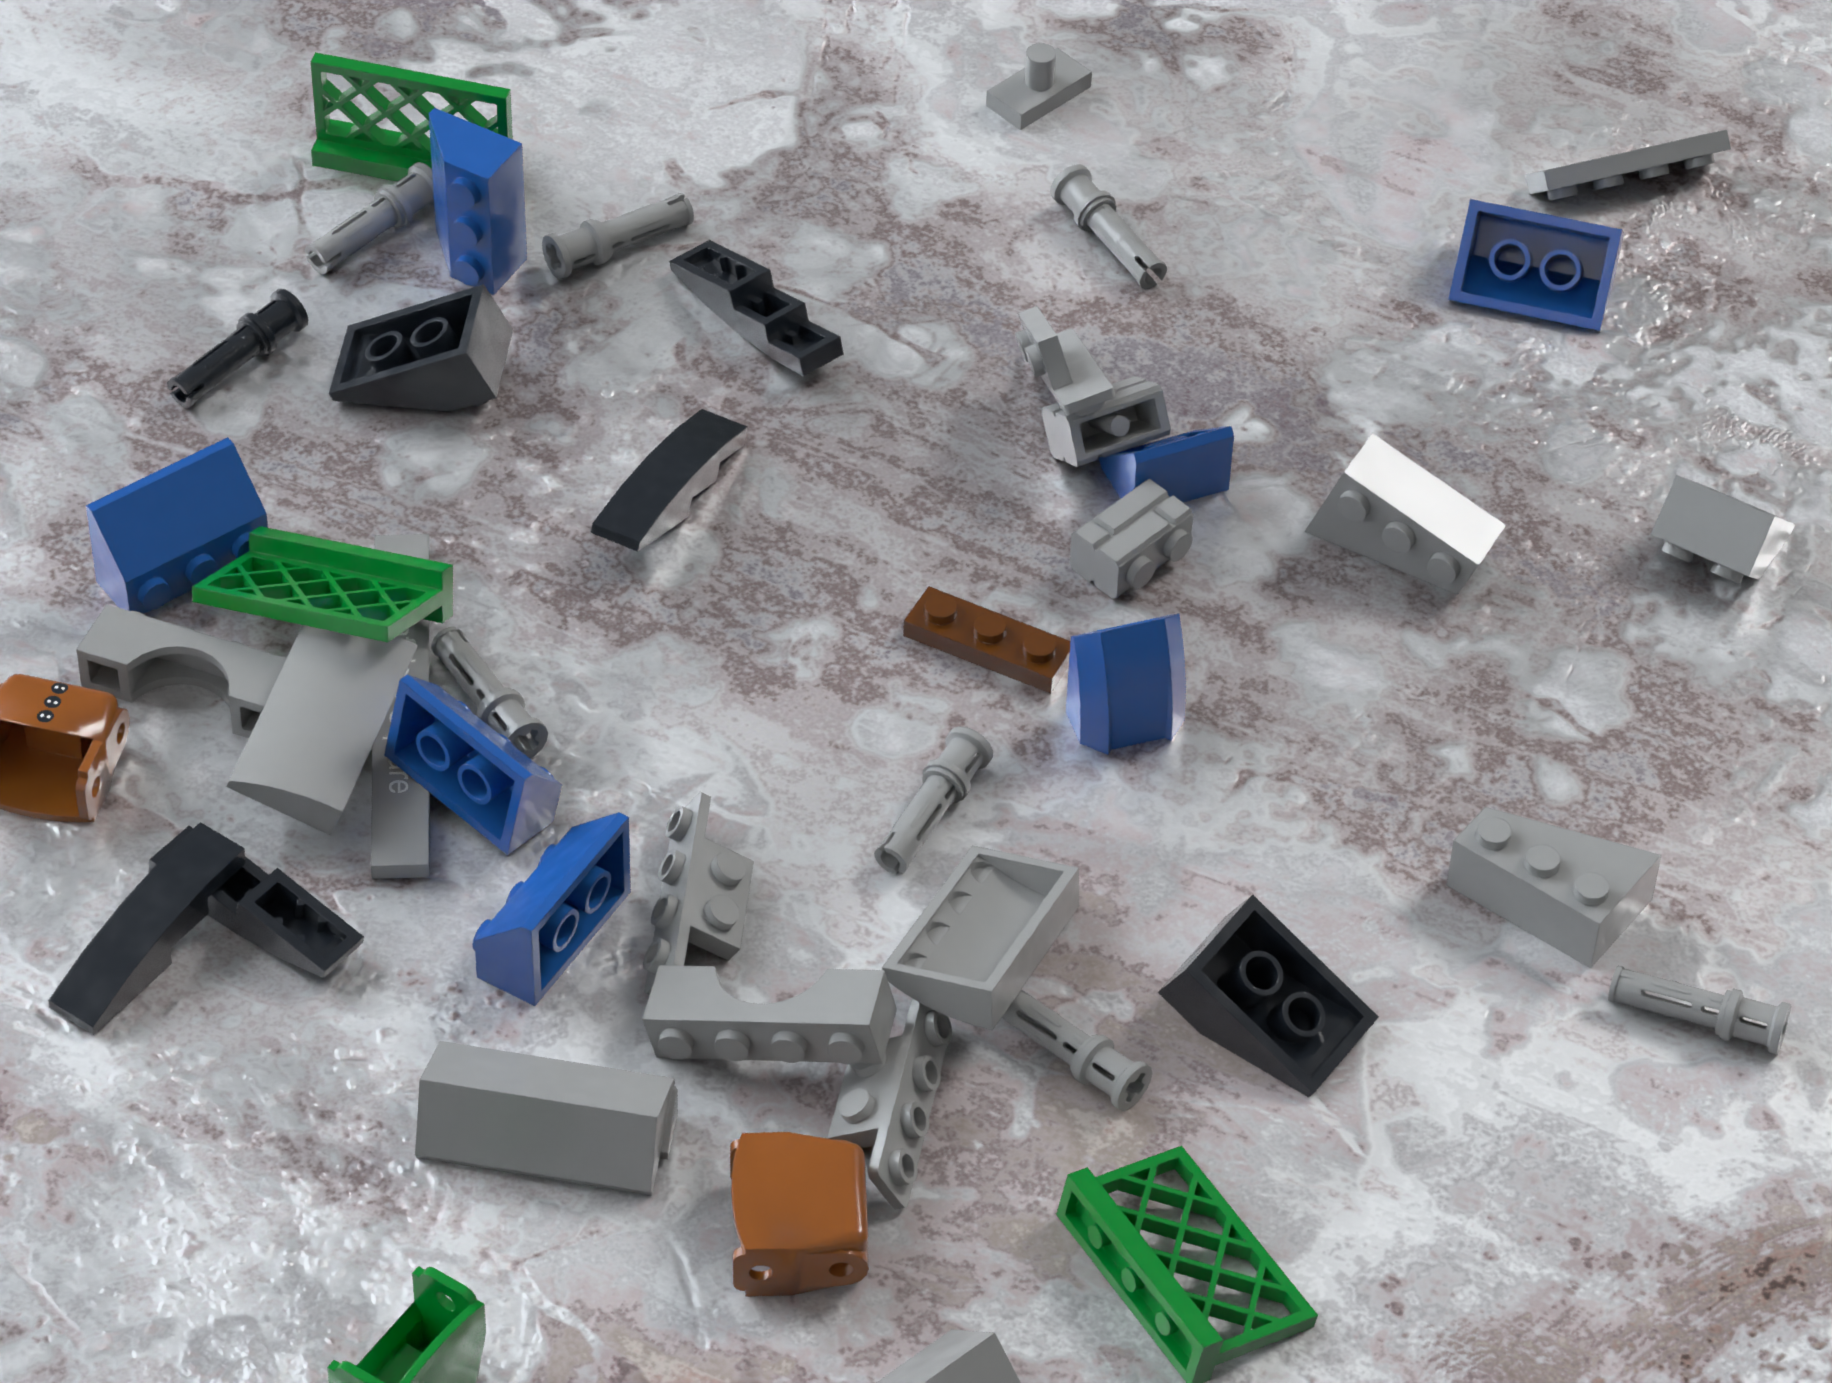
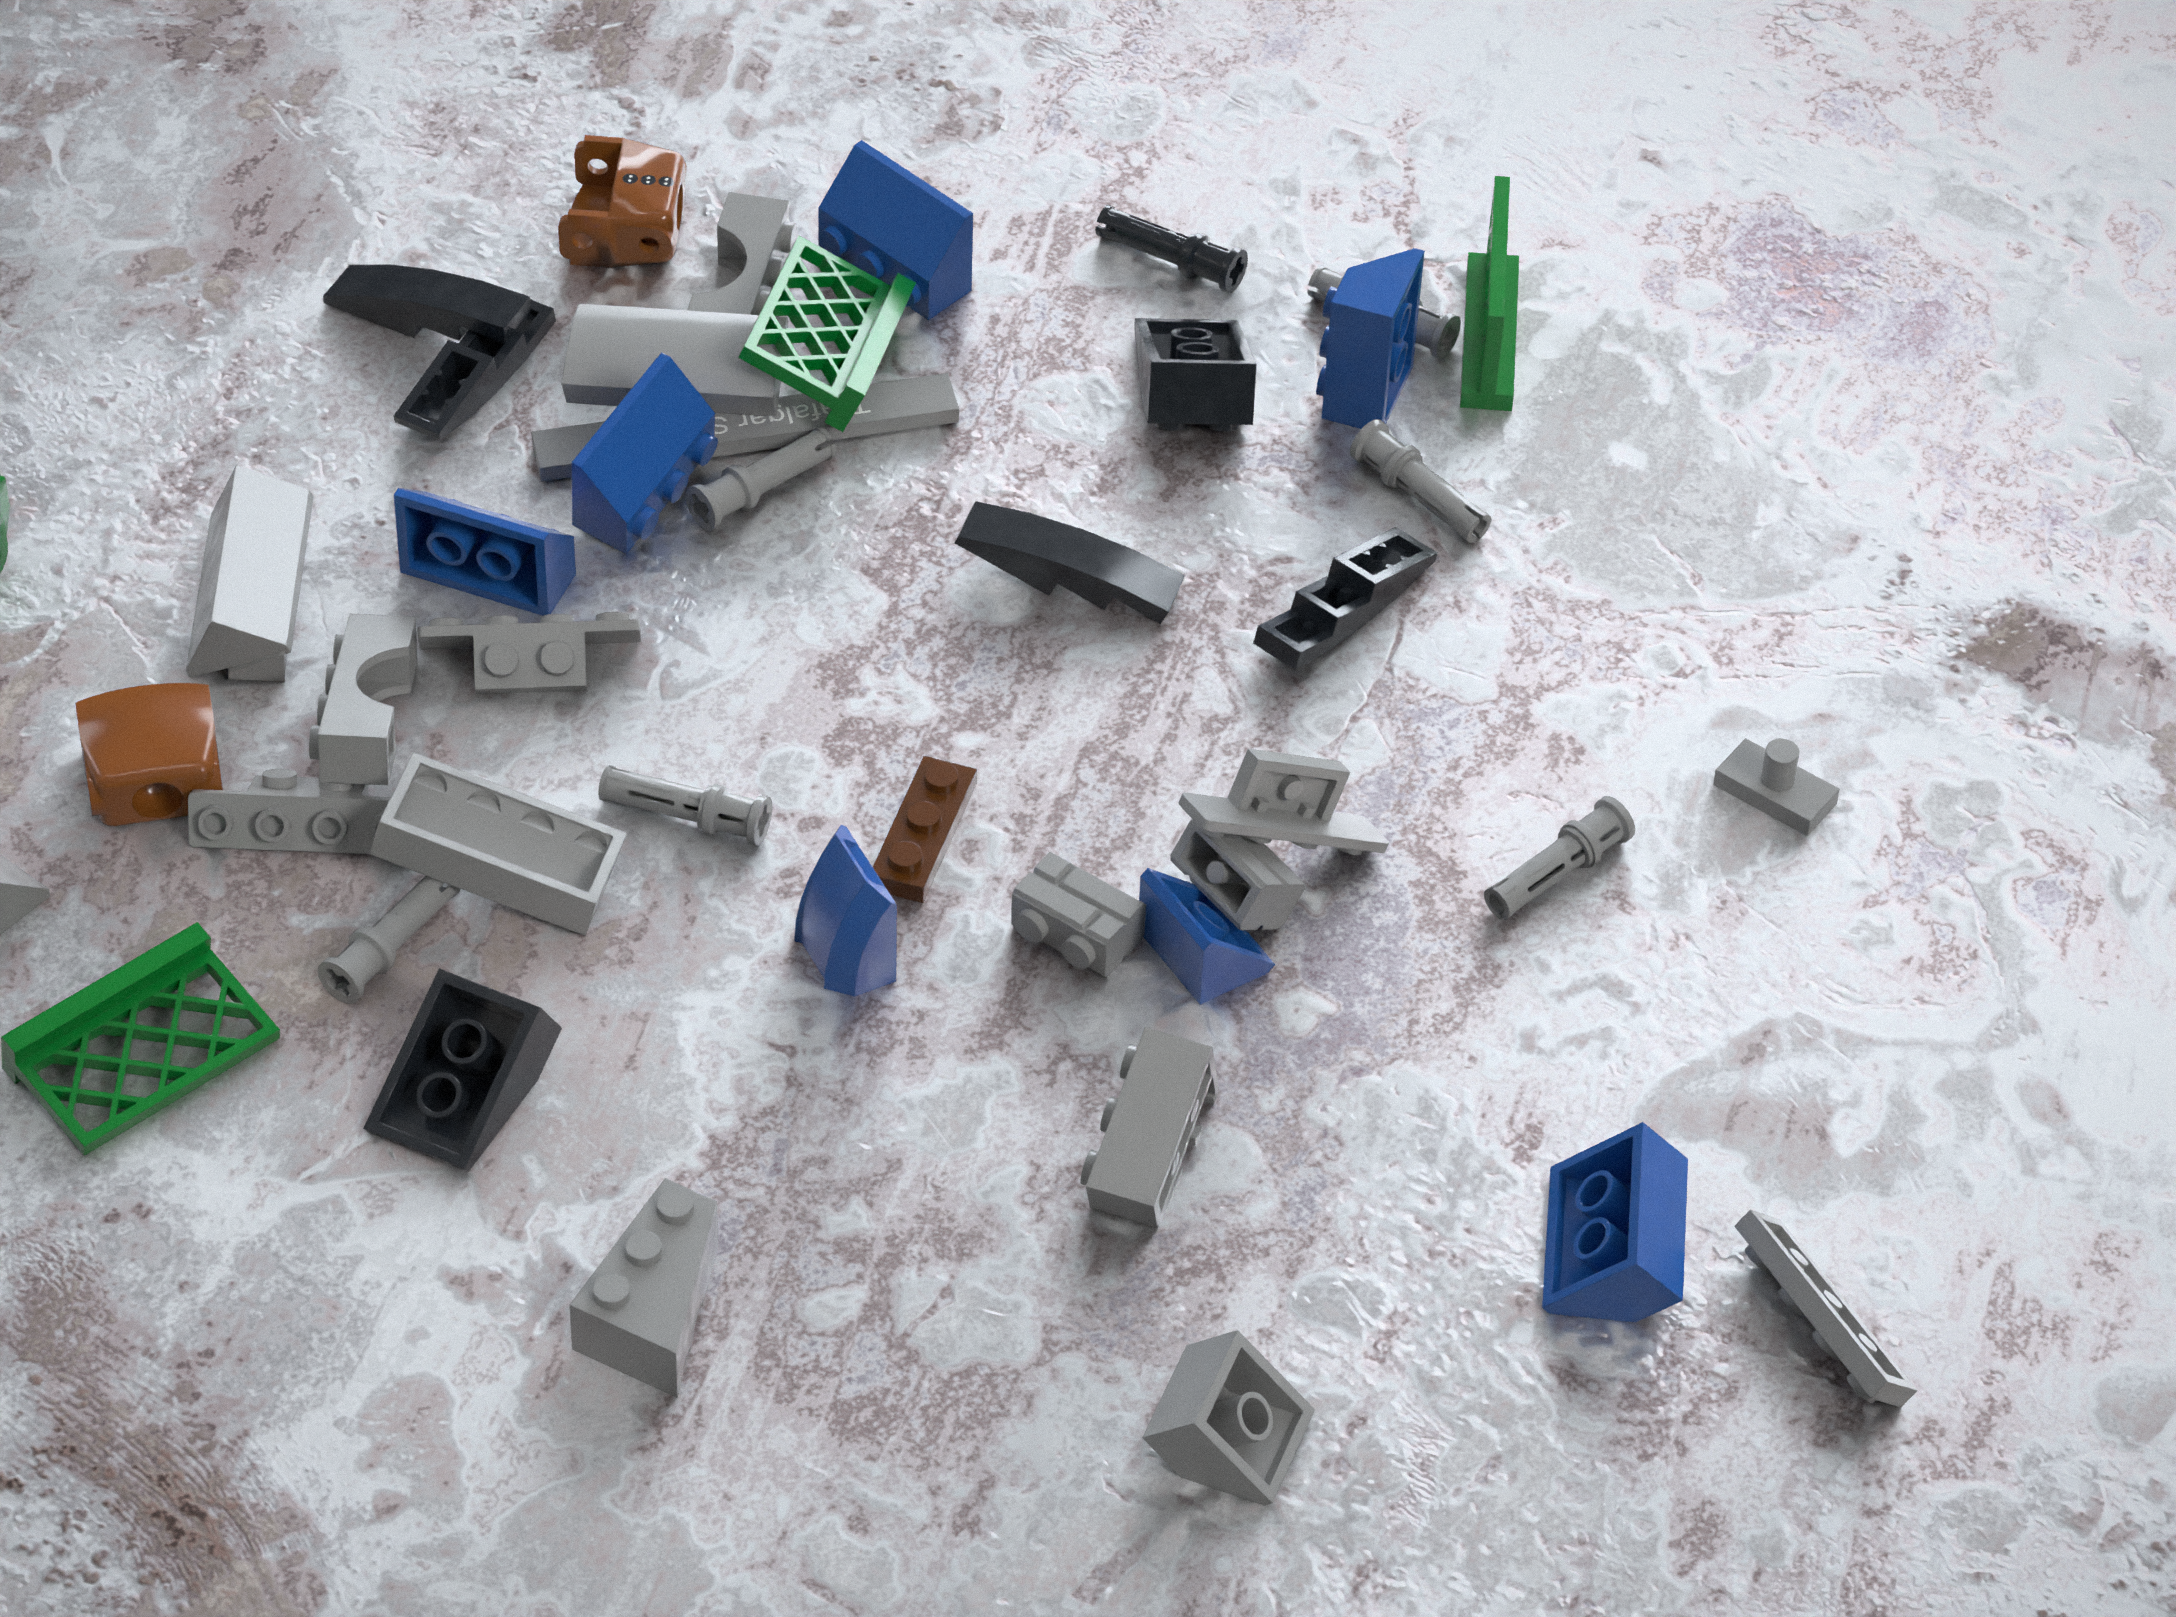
camera: 80 degrees right, 0 degrees up
light grey pin [1608,965,1791,1055] -> none

